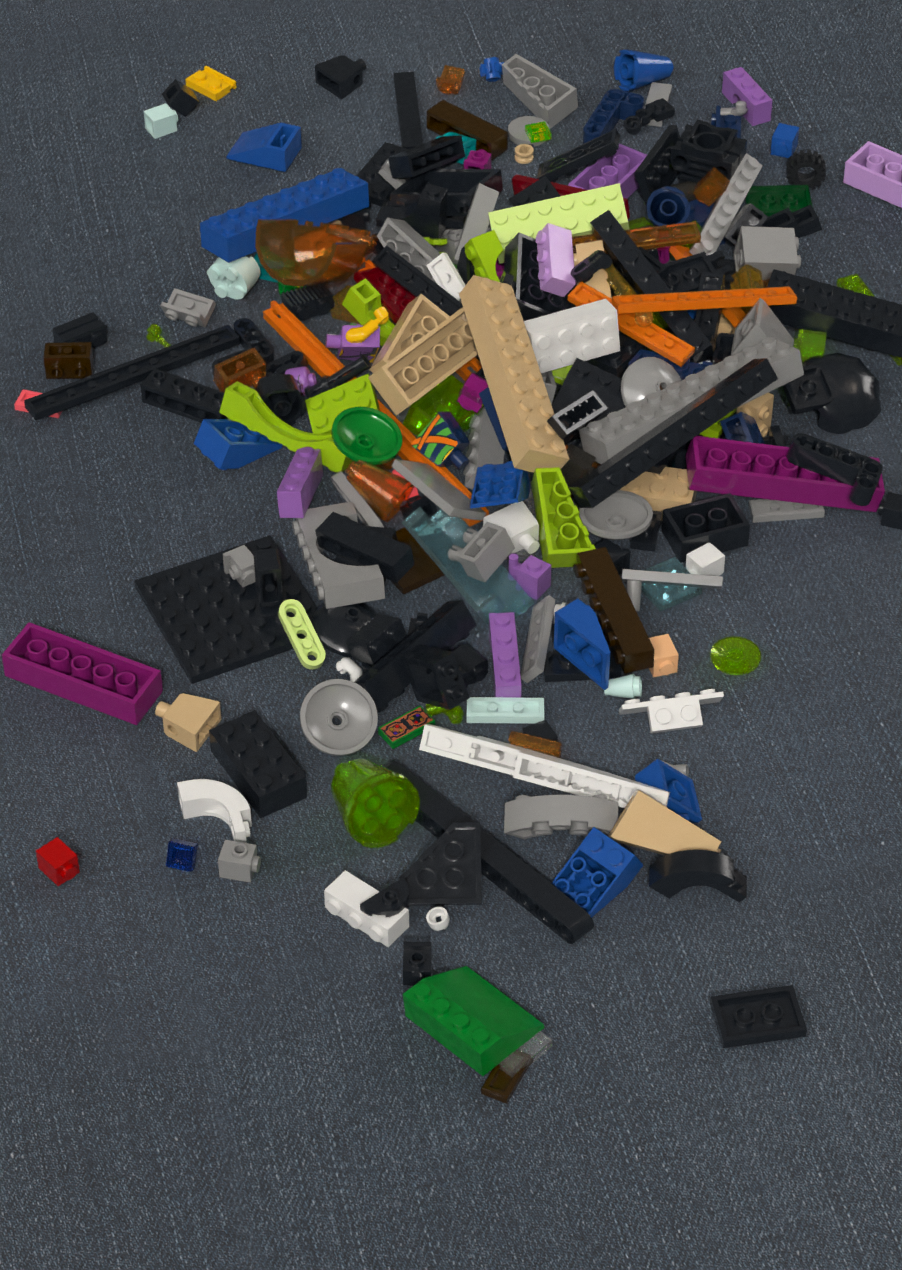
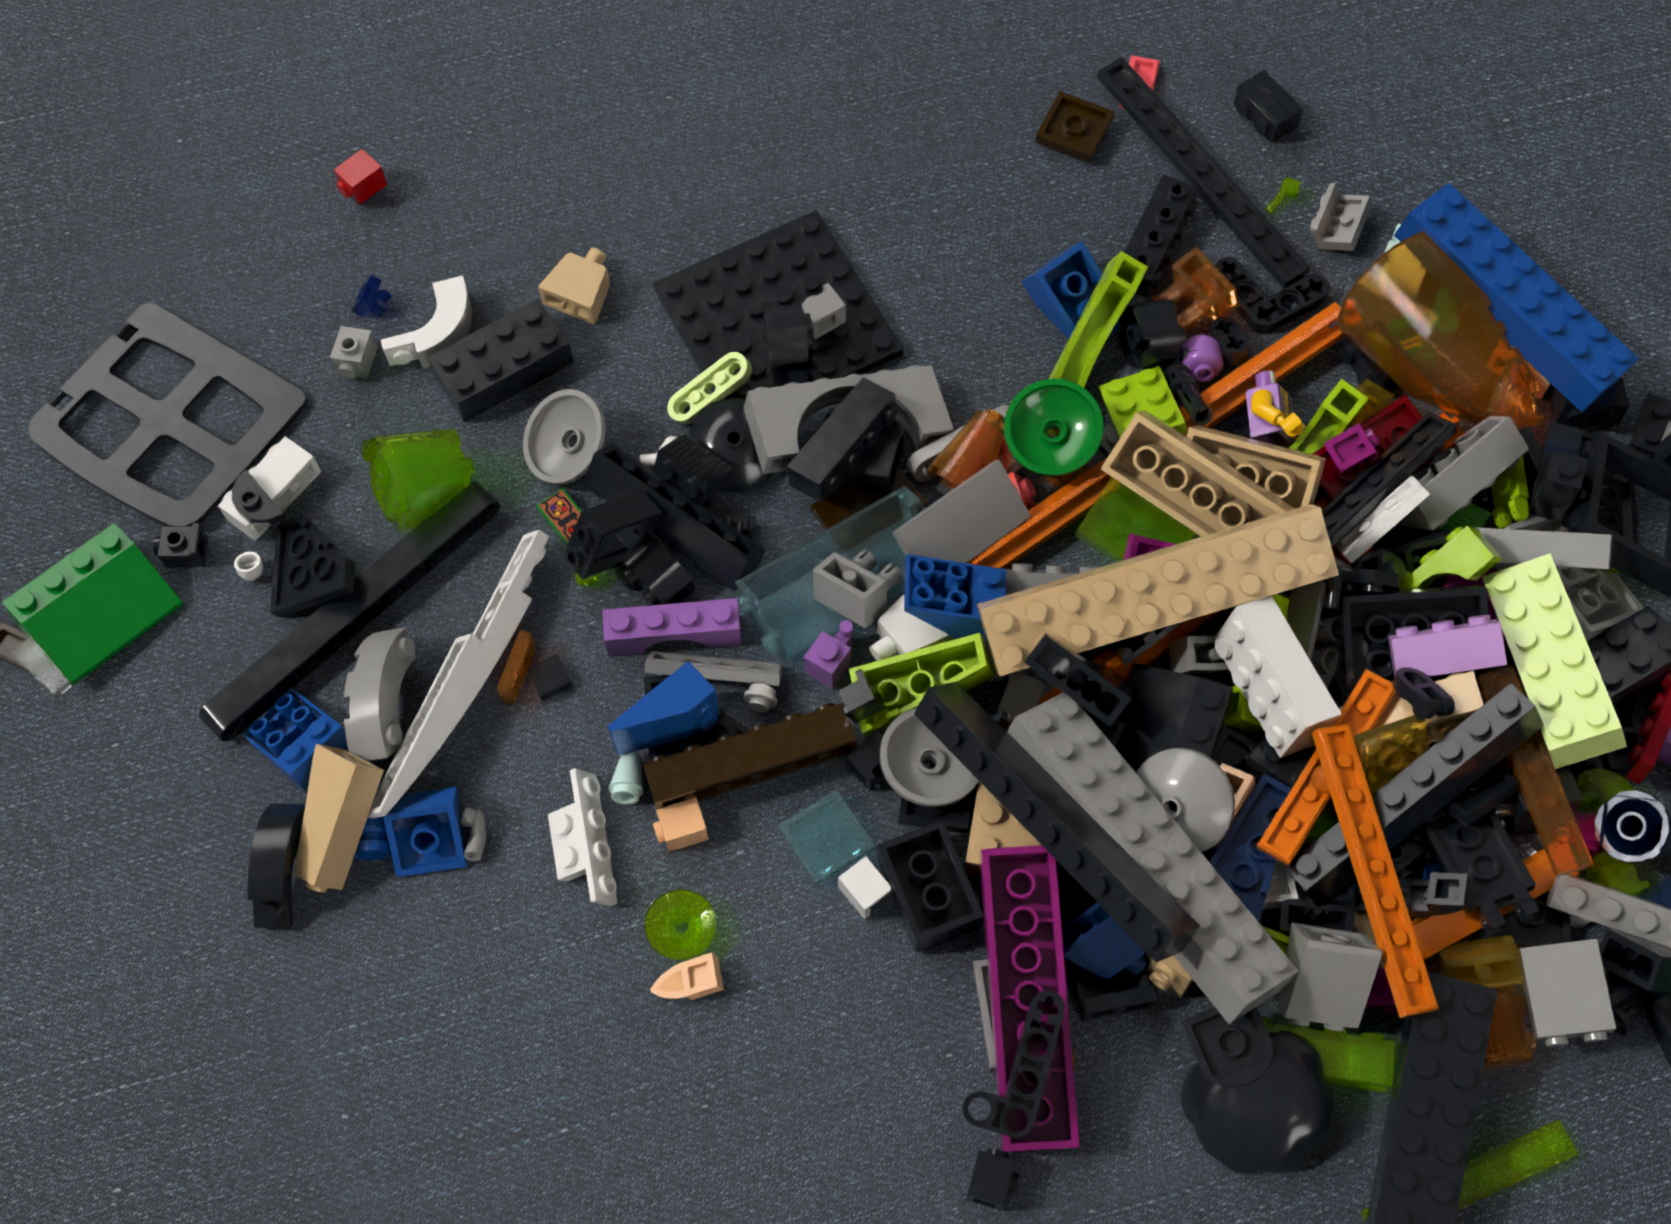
camera: 90 degrees right, 20 degrees up
magenta brick [2,622,163,725] -> none
dark brown brick [44,342,94,379] -> none
medium lavender brick [277,447,323,518] -> none
torso [411,412,470,470] -> none
light aqua plate [467,697,544,724] -> none
light grey piece [622,569,723,612] -> none
black plate [710,985,807,1048] -> none
none -> window [29,303,307,527]
none -> light nougat plate [650,952,724,1000]
none -> black panel [839,669,886,723]
none -> dark brown plate [1035,91,1115,163]
none -> magenta bracket [1324,423,1380,474]

